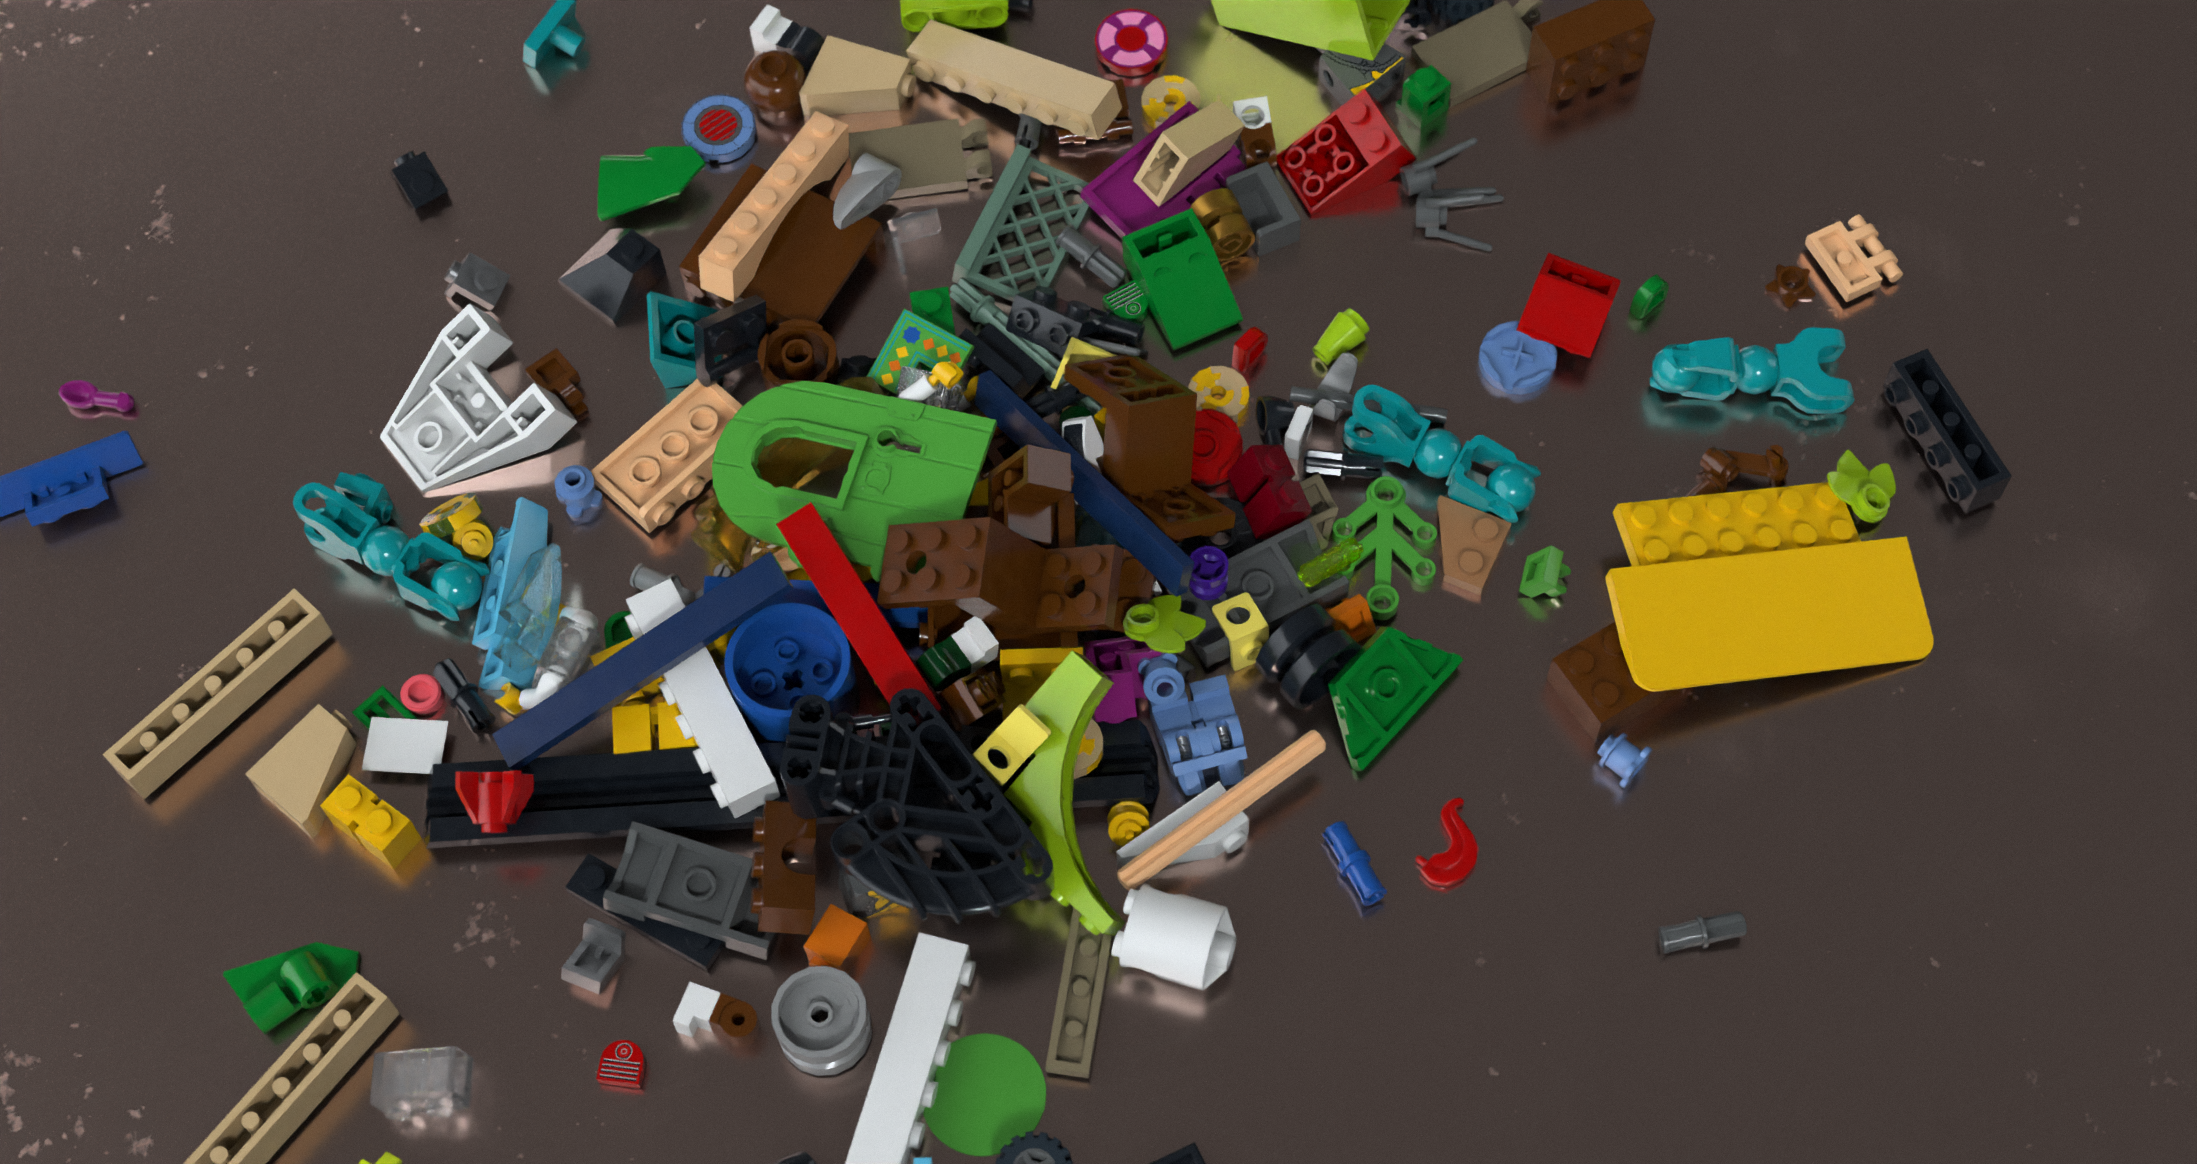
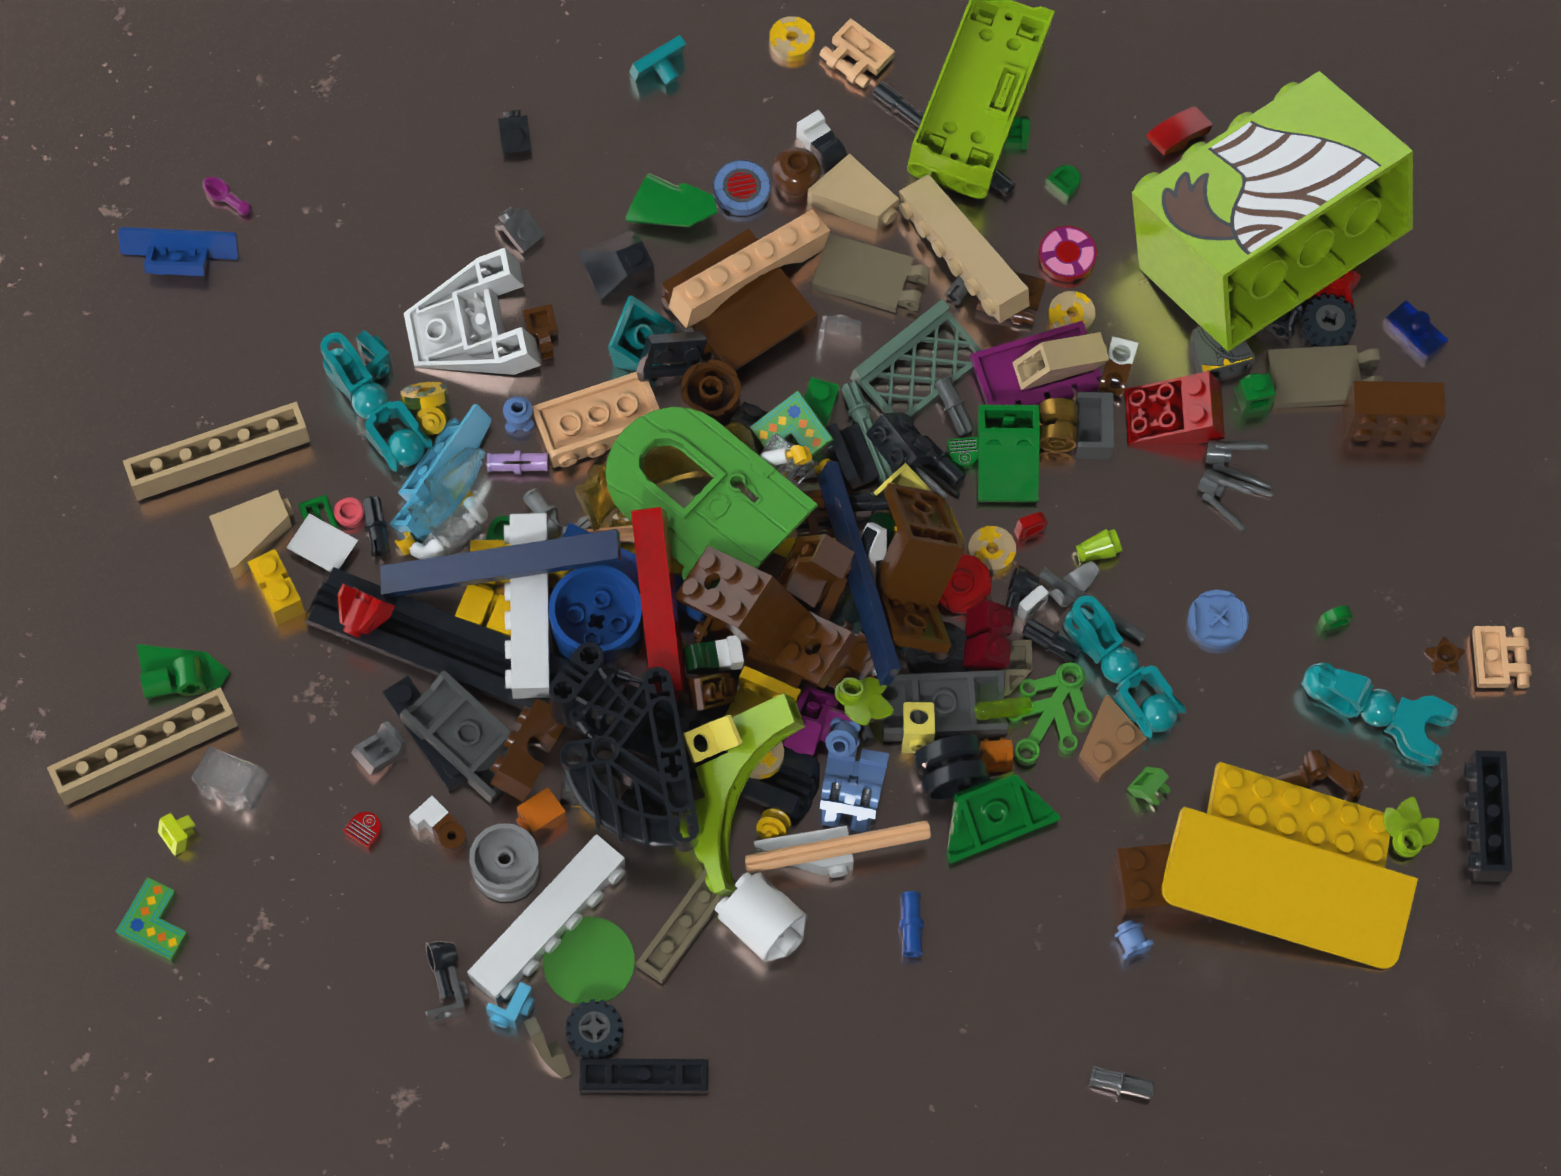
camera: 20 degrees right, 5 degrees up
light grey piece [833,153,902,230] -> none
dark purple wheel [1188,546,1229,601] -> none
red piece [1415,797,1479,888] -> none
red slope [1516,253,1621,358] -> none
none -> lavender pin [487,450,549,474]

